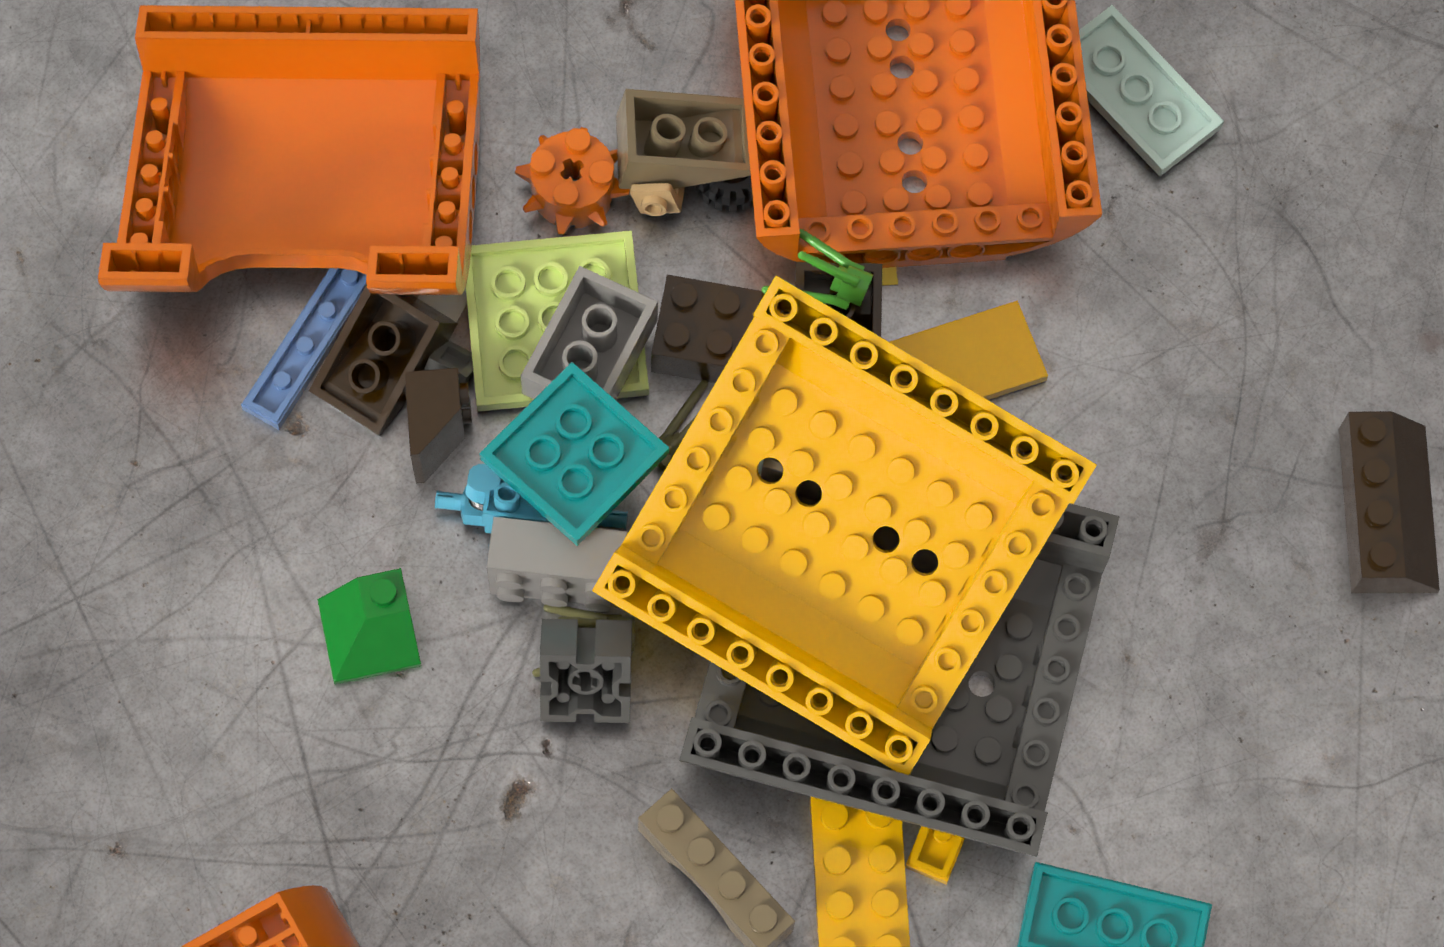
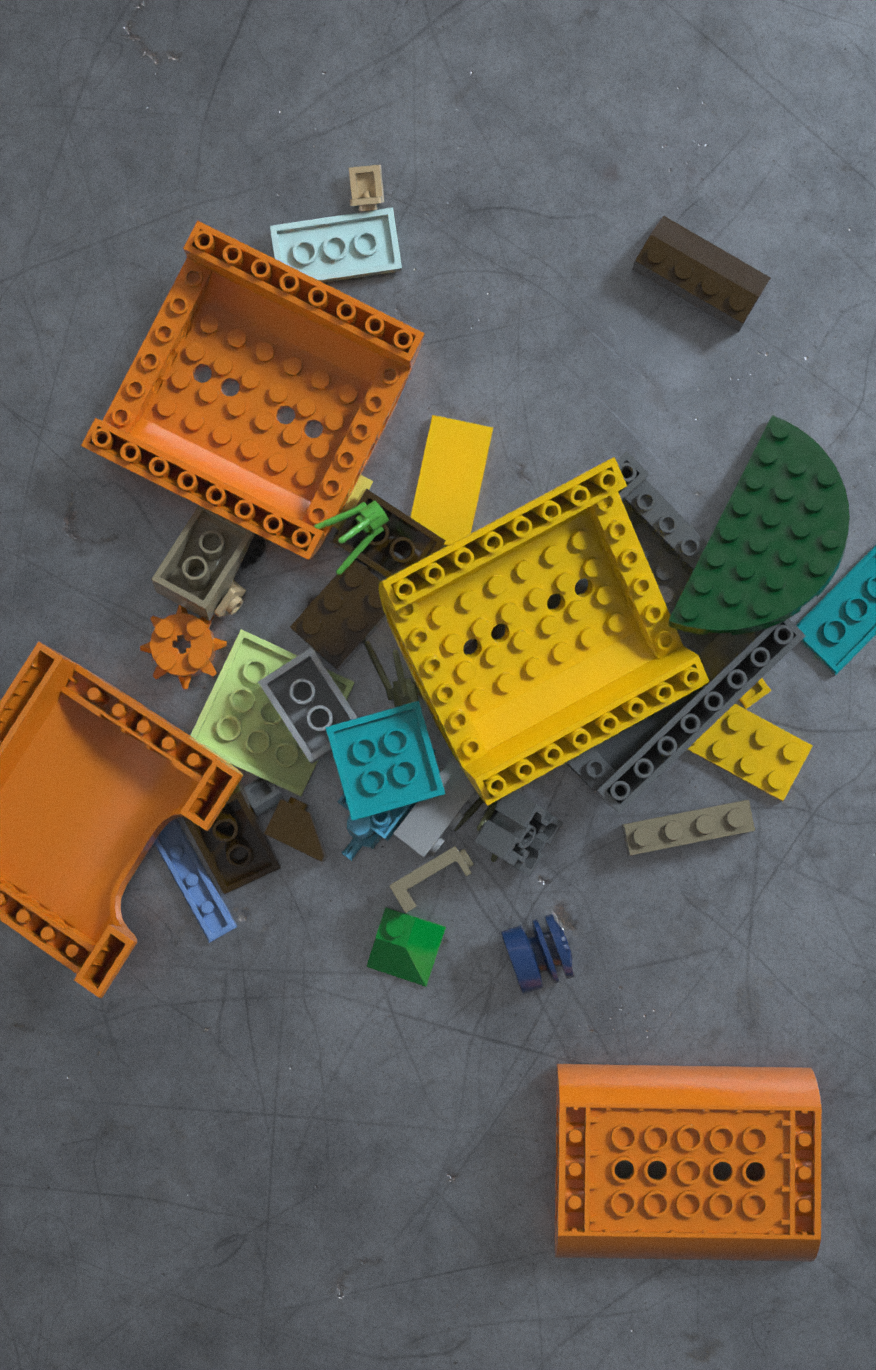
camera: 50 degrees left, 15 degrees up
none -> tan bracket [349,164,385,211]
none -> dark tan panel [389,846,474,913]
none -> dark blue wheel [501,913,574,995]
none -> dark green plate [668,415,850,635]

